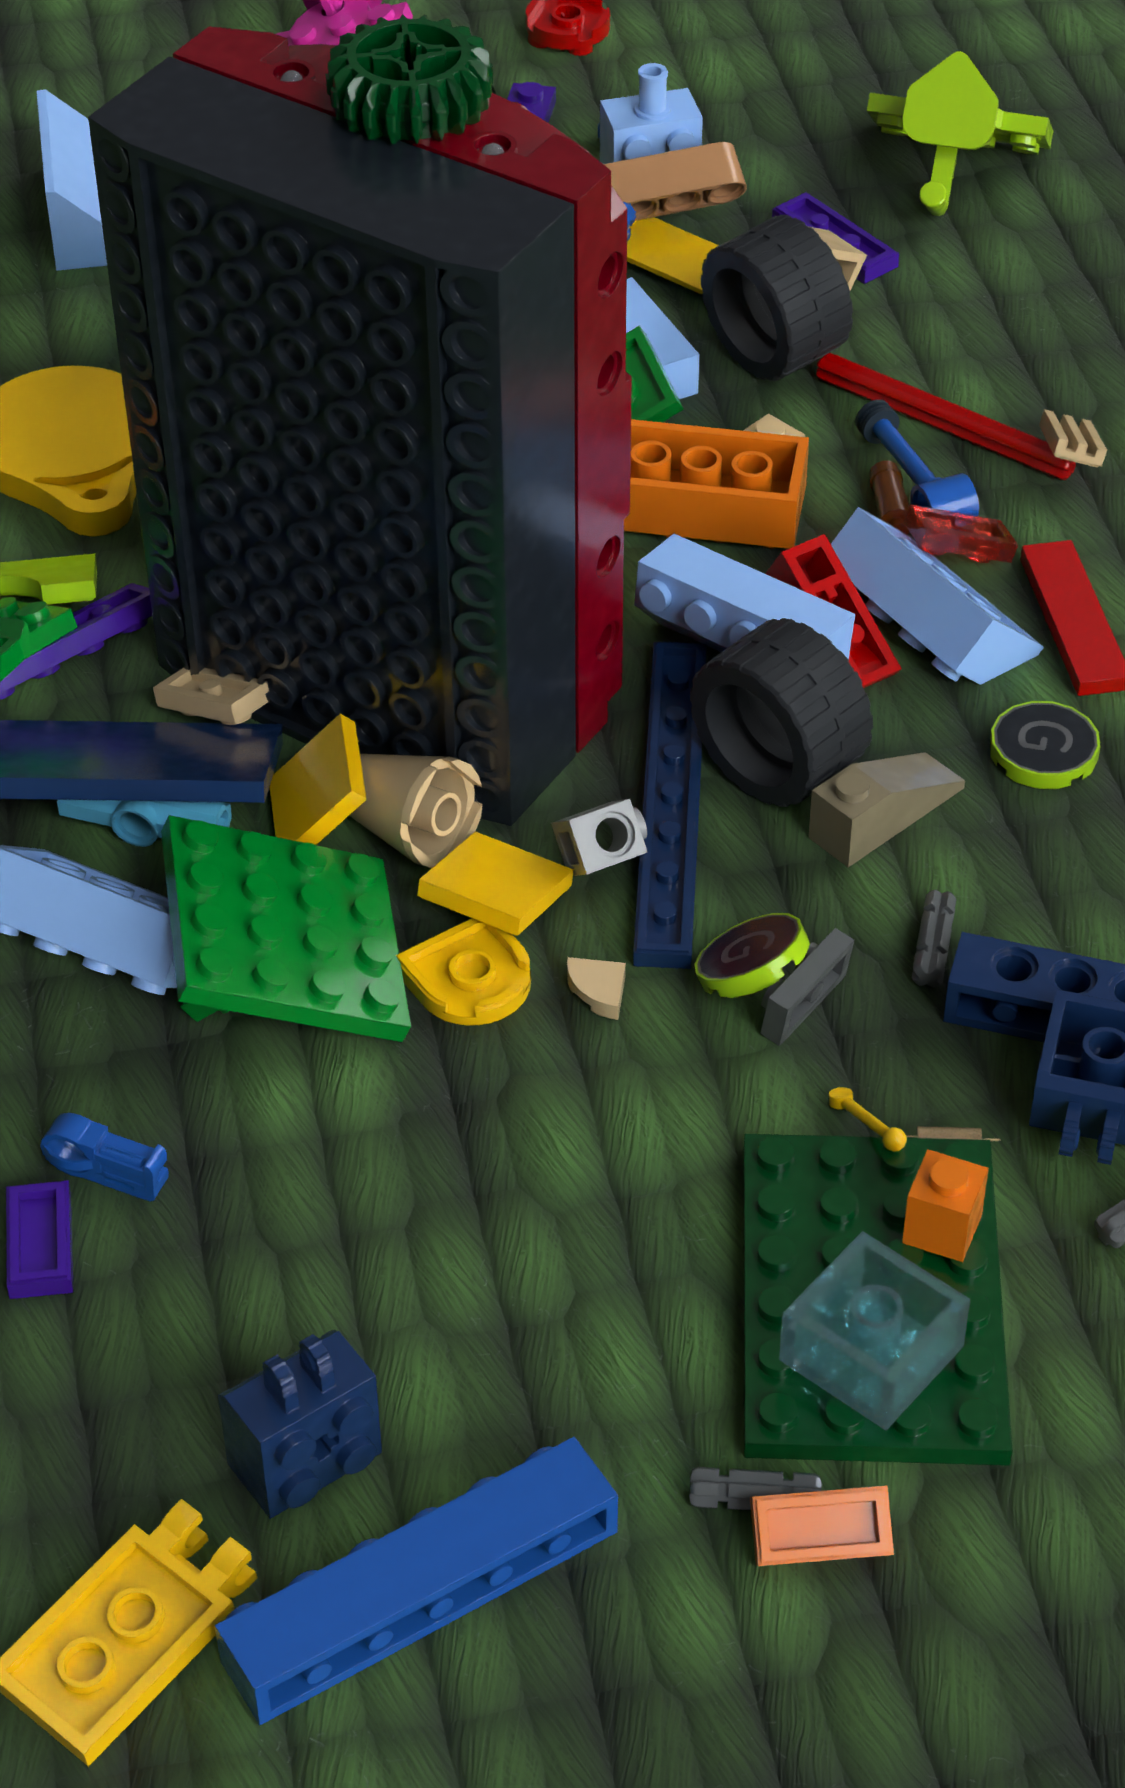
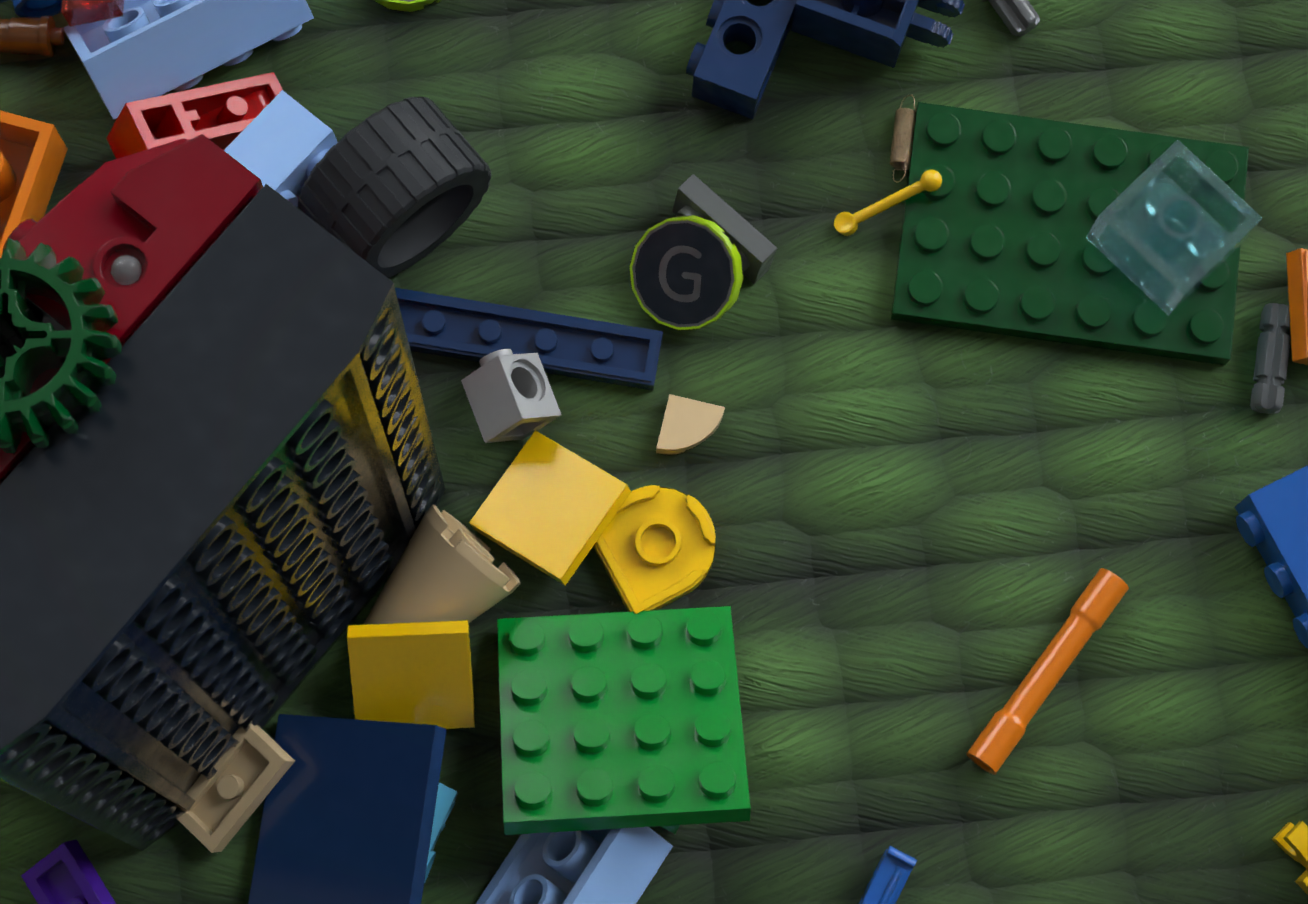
camera: 90 degrees left, 30 degrees up
dark blue hinge [218,1330,382,1519] -> none
dark tan slope [809,752,965,867] -> none
orange brick [902,1149,989,1262] -> none
dark grey axle [912,889,956,988] -> none
none -> orange piece [966,568,1129,775]

